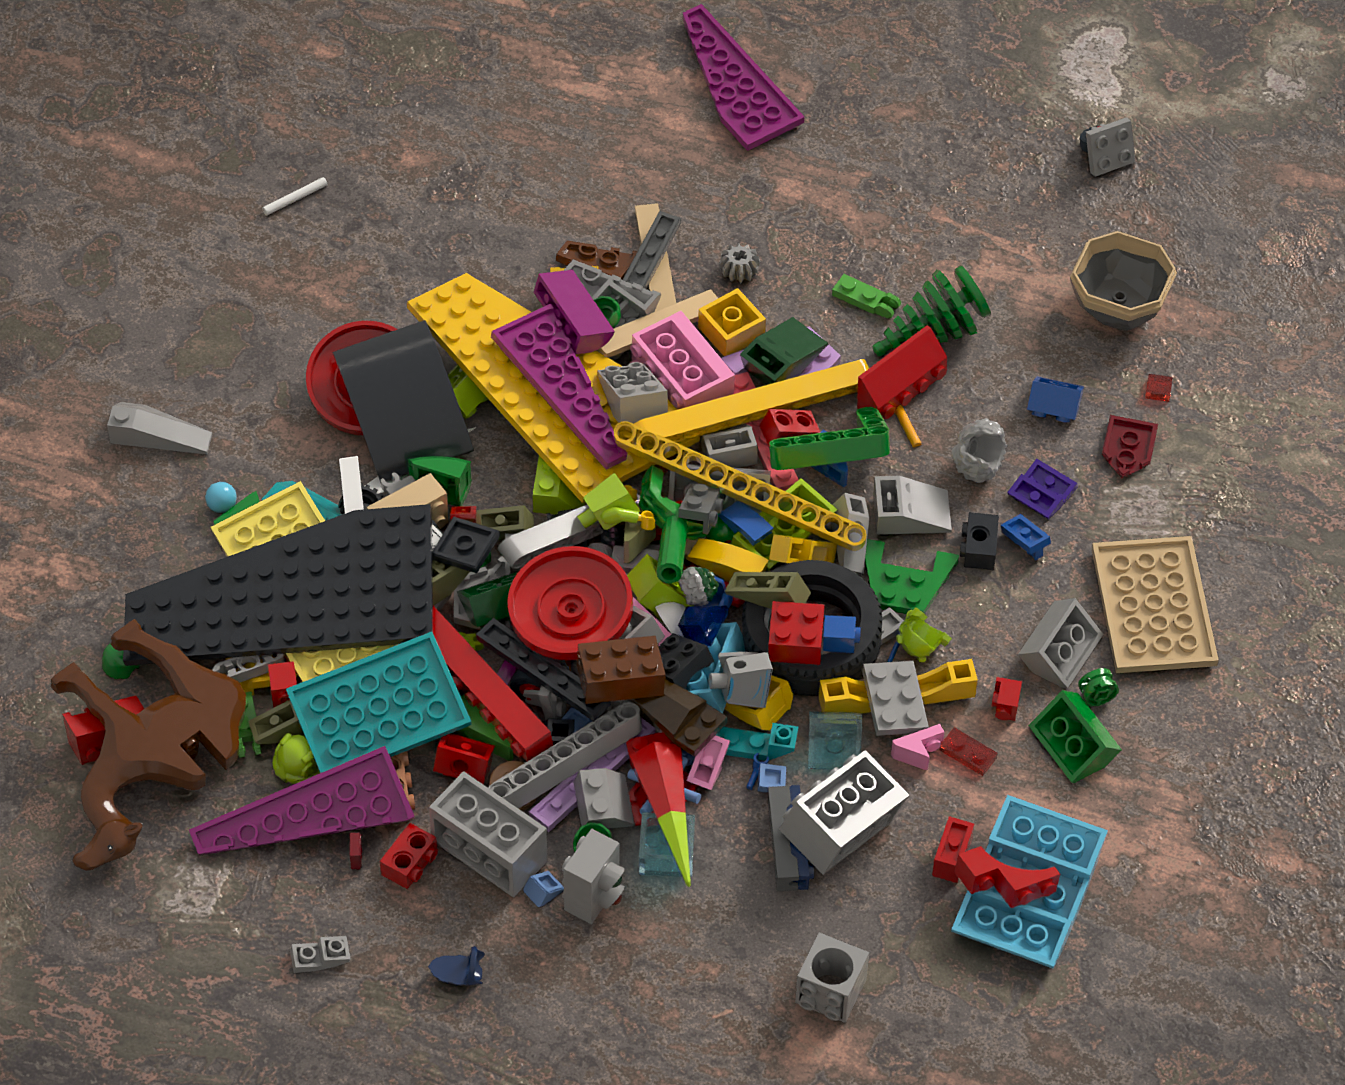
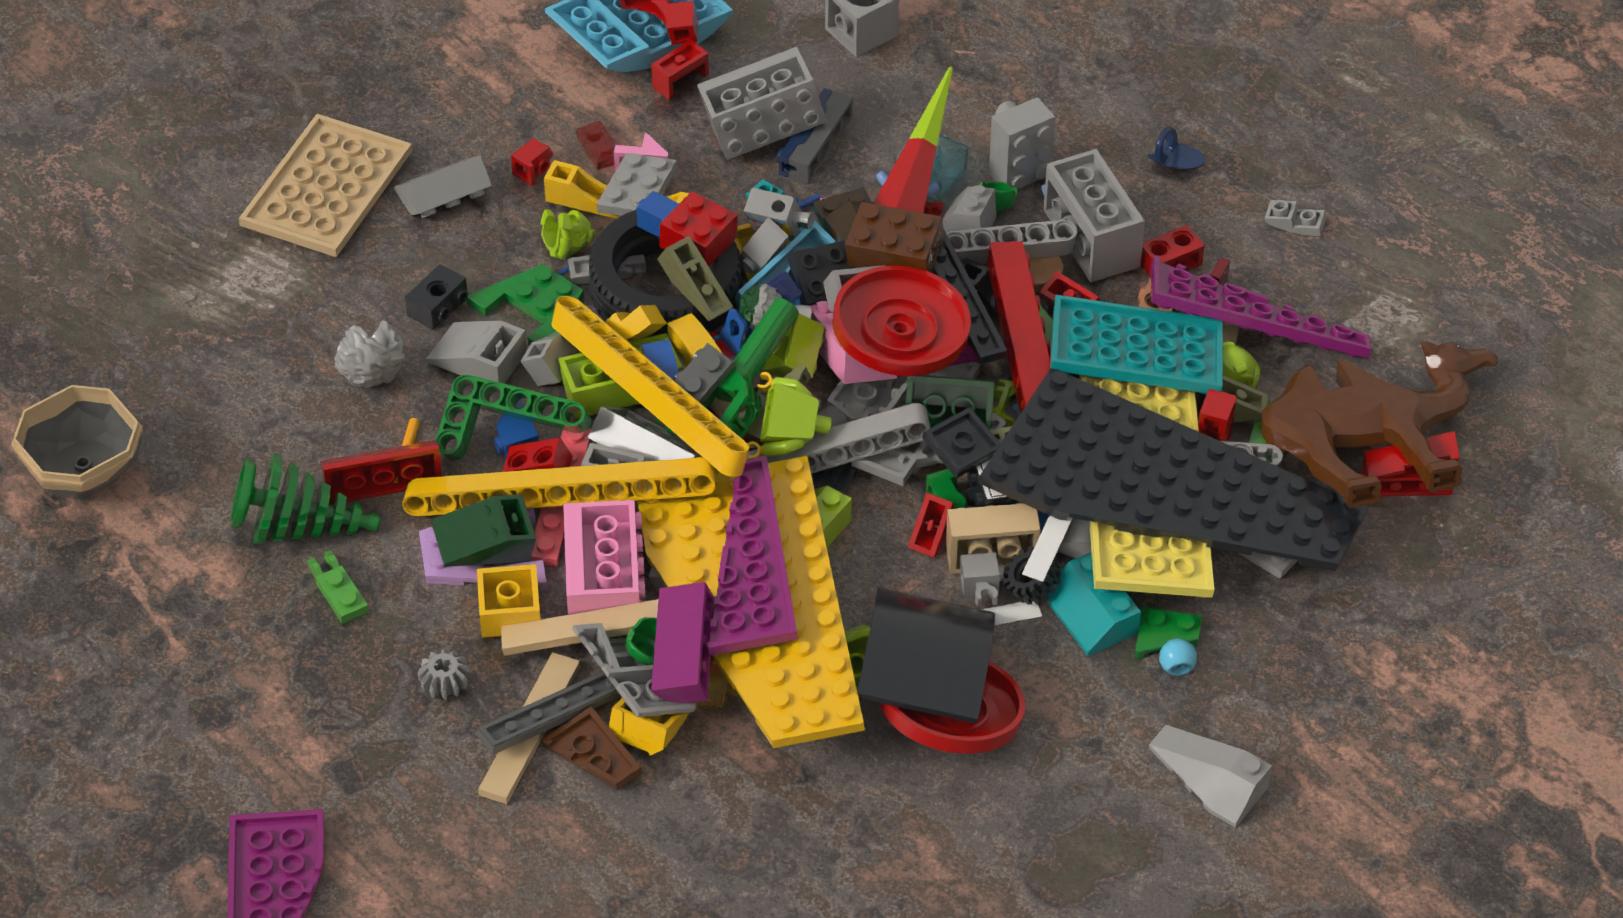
camera: 150 degrees left, 5 degrees down
green hair [102,643,140,679] -> none
green slope [408,456,472,506] -> none
olive slope [476,505,534,541] -> none
light grey slope [597,362,668,423] -> none
medium blue plate [758,763,786,792] -> none
clear light blue slope [808,711,862,770] -> none
blue hinge [1001,514,1051,560] -> none
dark purple slope [1007,458,1078,520] -> none
blue slope [1027,376,1084,422] -> none
green slope [1028,690,1122,783] -> none
green wheel [1078,668,1119,706] -> none
dark red tile [1102,415,1158,478] -> none
clear red tile [1145,374,1173,402] -> none

